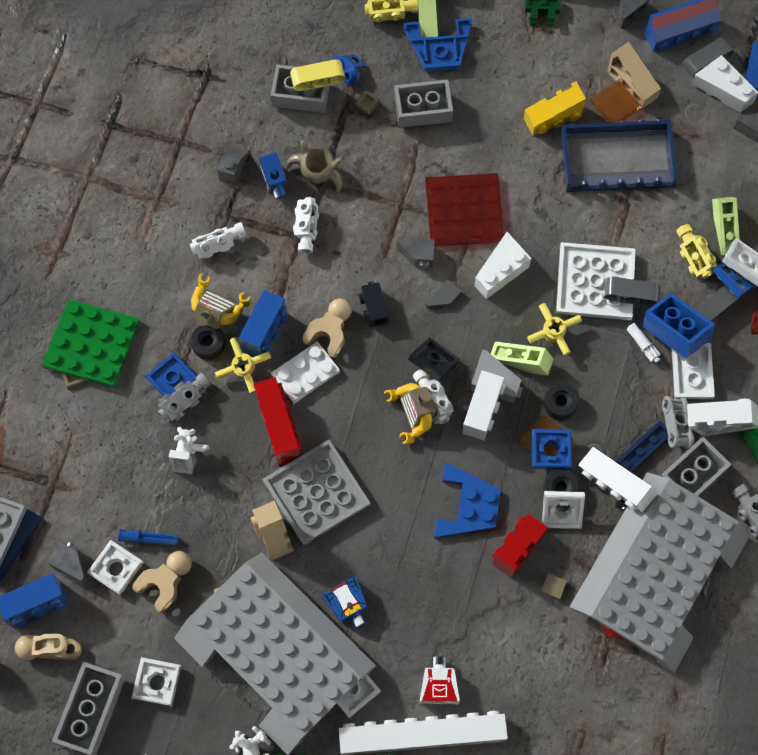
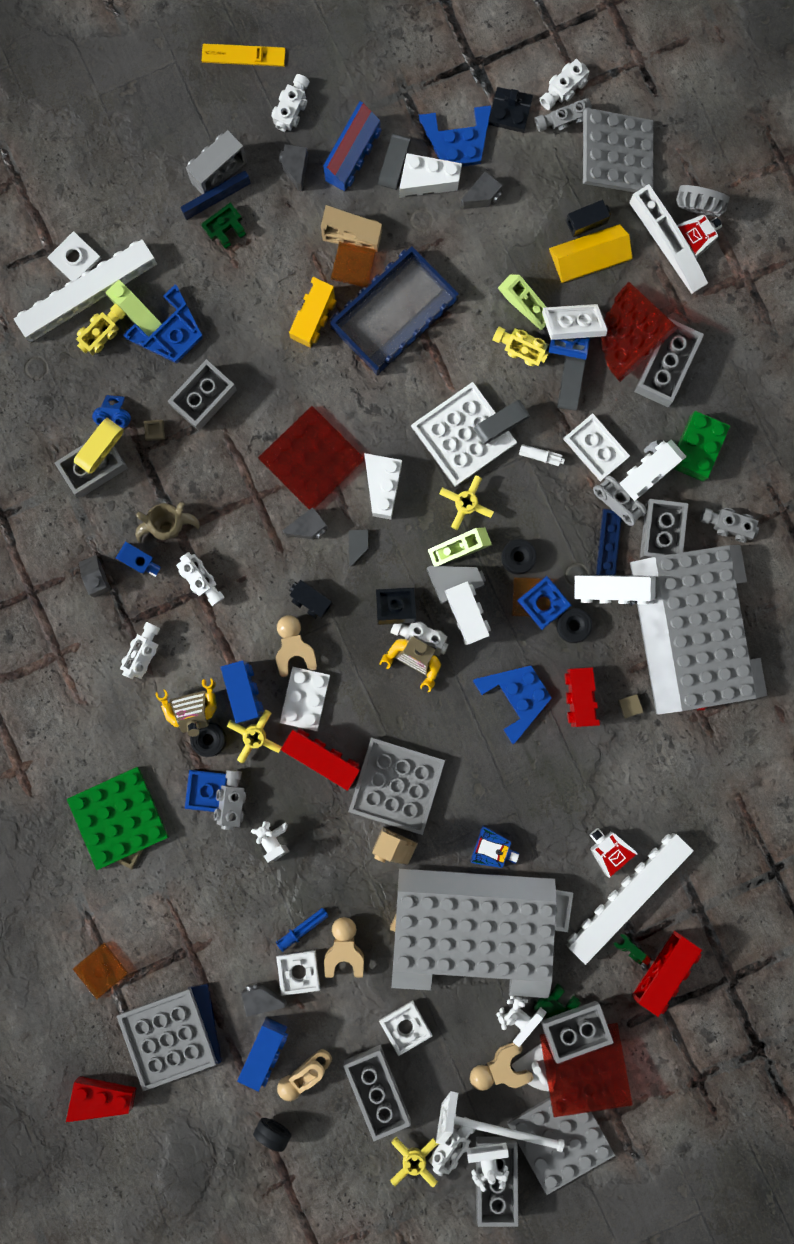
camera: 40 degrees left, 15 degrees up
white piece [542,491,585,529] -> none
blue brick [643,293,715,359] -> none

